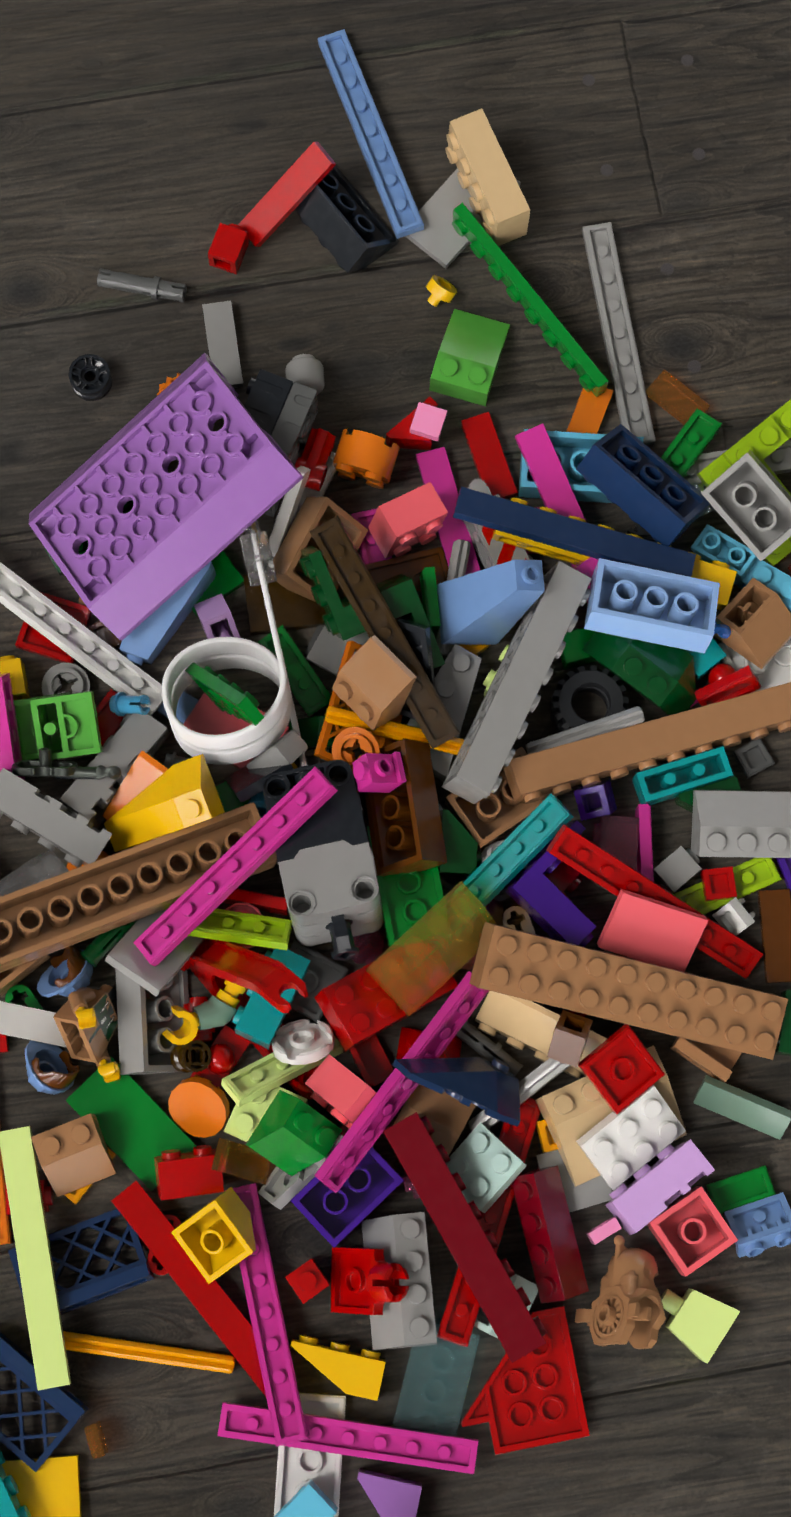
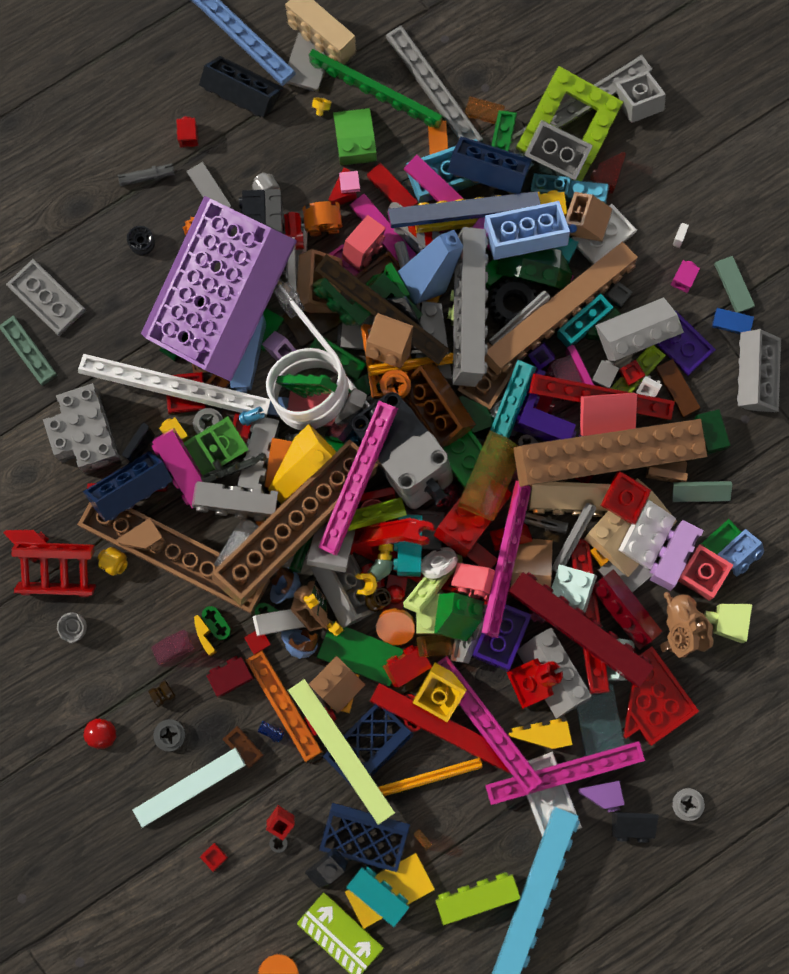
camera: 20 degrees left, 0 degrees up
tile [238,142,336,247] -> none
red brick [285,1258,330,1304] -> none
dark pink brick [352,752,406,793] -> none
dark blue wedge [392,1057,521,1127] -> none
brick [547,1010,593,1067] -> none
bright pink tile [586,1217,622,1245] -> none
red tile [694,663,762,706] -> none

